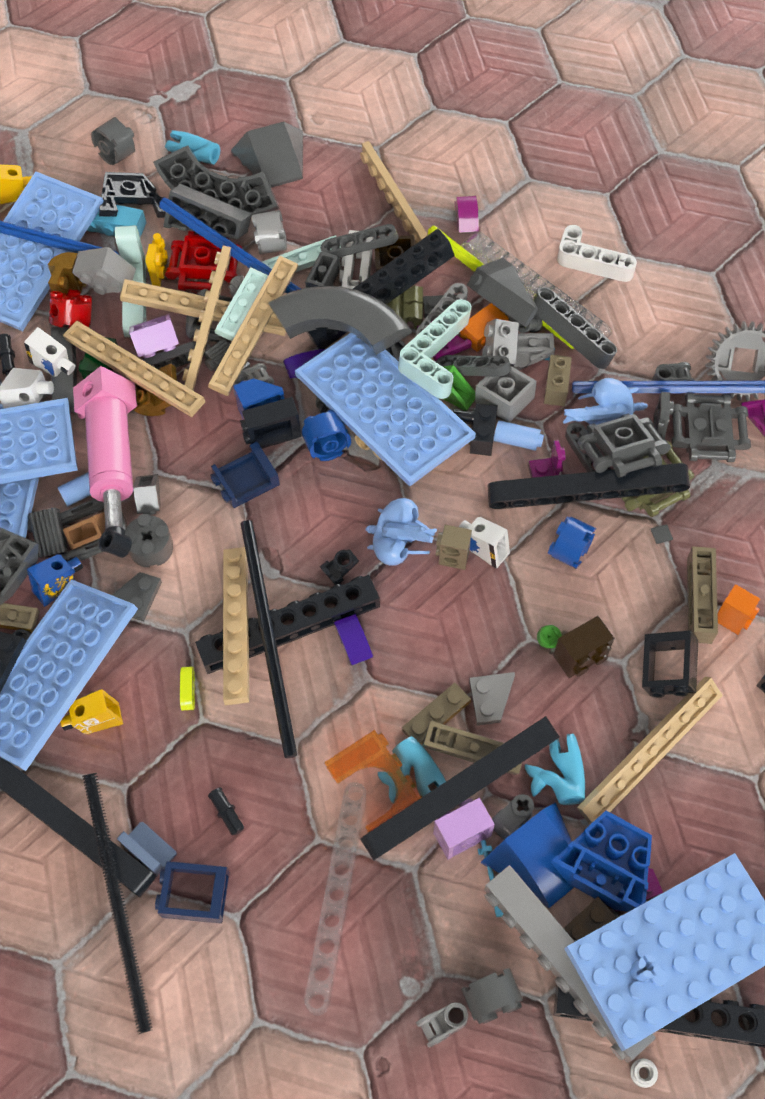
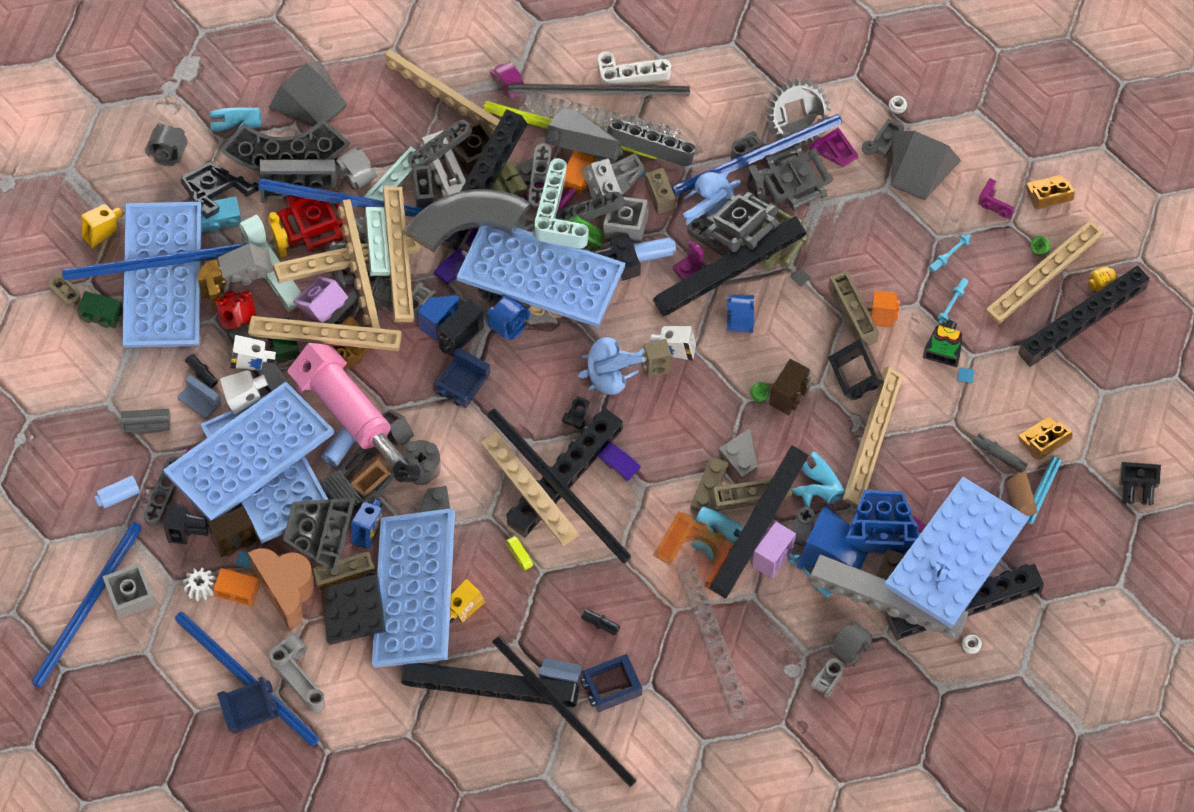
camera: 30 degrees left, 0 degrees up
none -> black axle [507,83,690,97]

